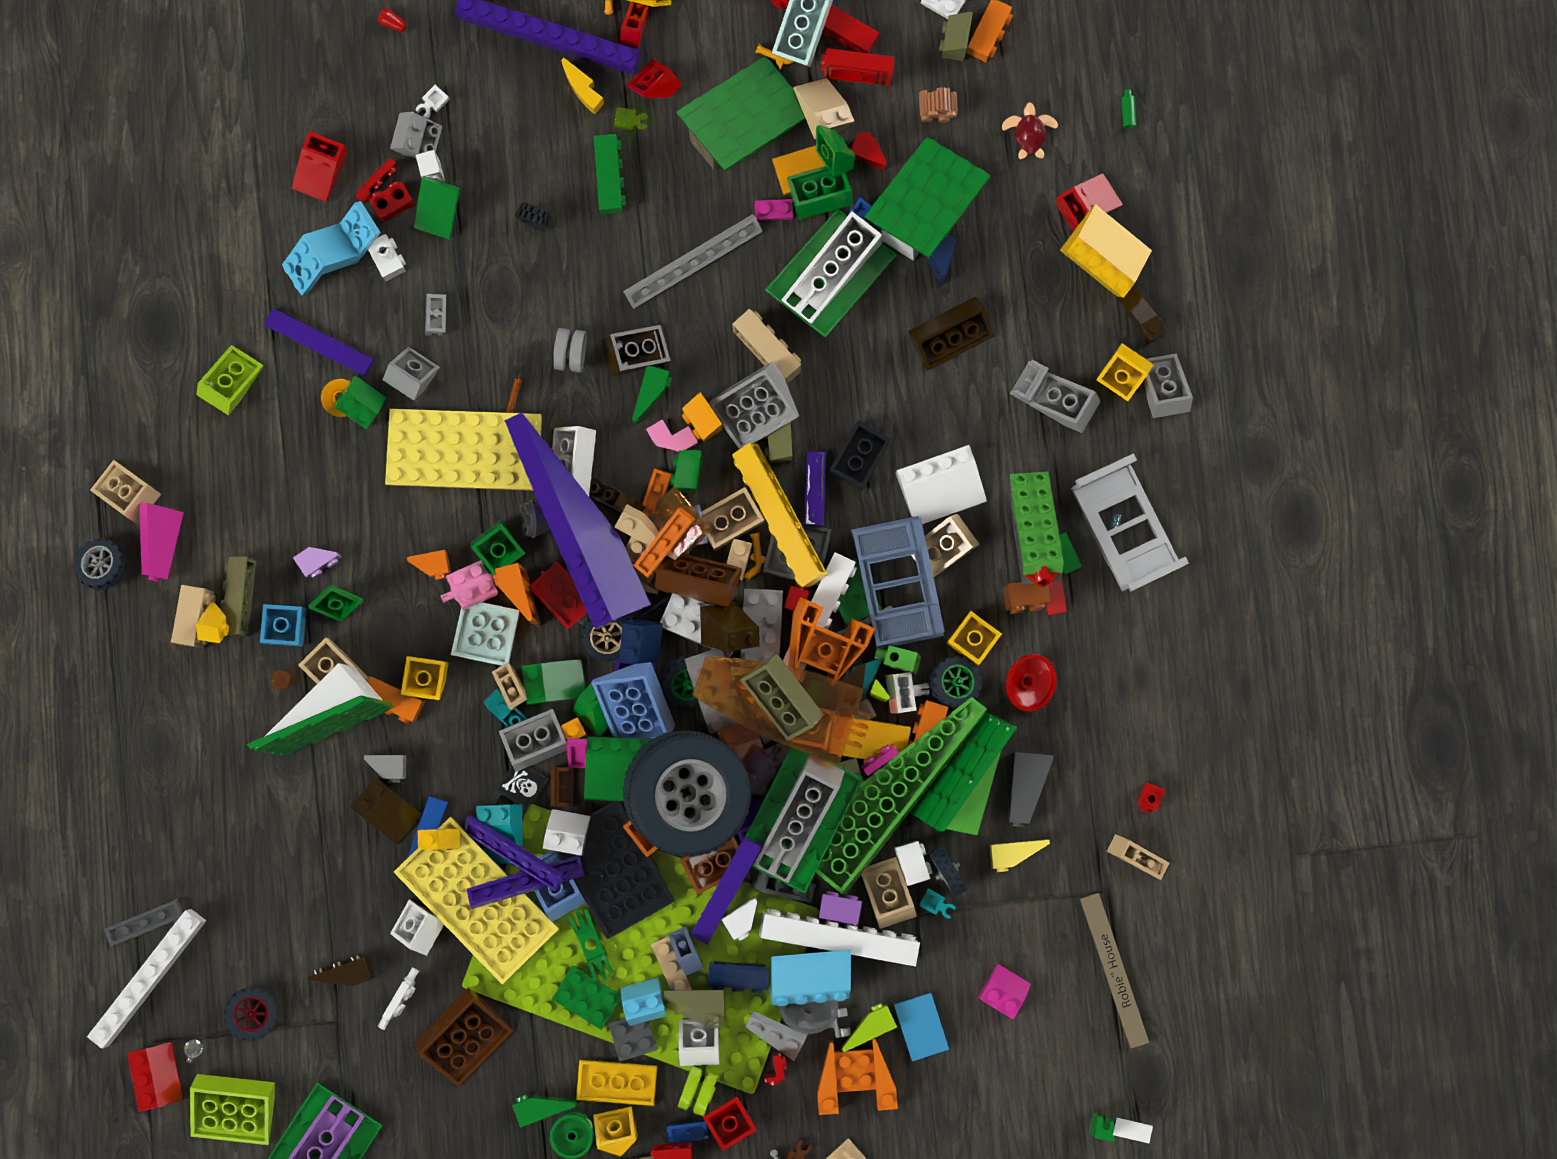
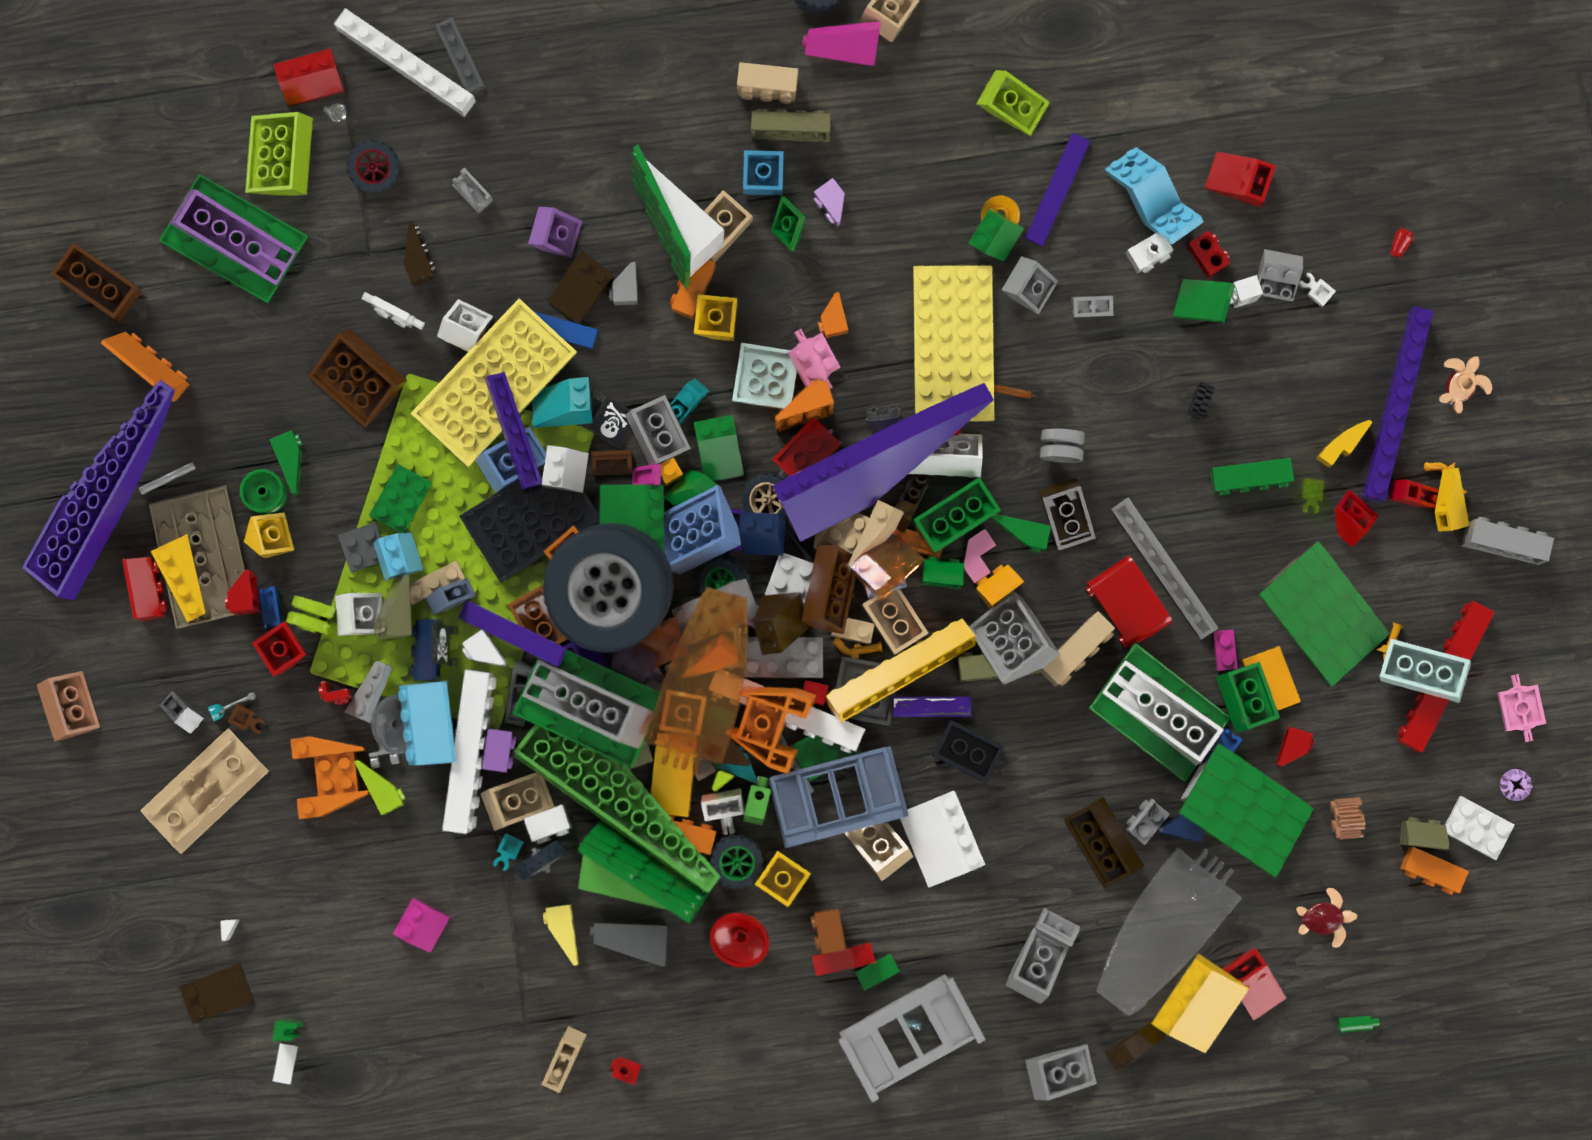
camera: 85 degrees right, 0 degrees up
yellow slope [196,602,229,643] -> none
clear orange tile [271,671,292,690] -> none
red hinge [355,158,398,202] -> none
yellow slope [418,828,460,850] -> none
dark purple tile [464,815,563,891] -> none
green slope [471,520,525,575] -> none
tan slope [492,662,527,710] -> none
green piece [568,909,613,981] -> none
yellow tile [576,1059,658,1106] -> none
orange tile [633,507,695,578] -> none
olive slope [740,653,824,741] -> none
tan slope [793,78,854,139] -> none
green slope [815,125,855,177] -> none
red door [820,48,895,87] -> none
dark pink plate [861,744,899,776] -> none
dark azure tile [894,992,949,1061] -> none
bright green piece [1008,472,1064,587] -> none
dark tan tile [1080,893,1149,1049] -> none
yellow brick [1097,343,1154,401] -> none
none -> flag [431,623,458,667]
none -> light grey hinge [452,168,493,214]
none -> medium lavender slope [528,207,582,258]
none -> green slope [910,477,1001,553]
none -> red windscreen [1085,556,1173,650]
none -> clear windscreen [1096,847,1242,1016]
none -> light grey bracket [1126,799,1170,845]

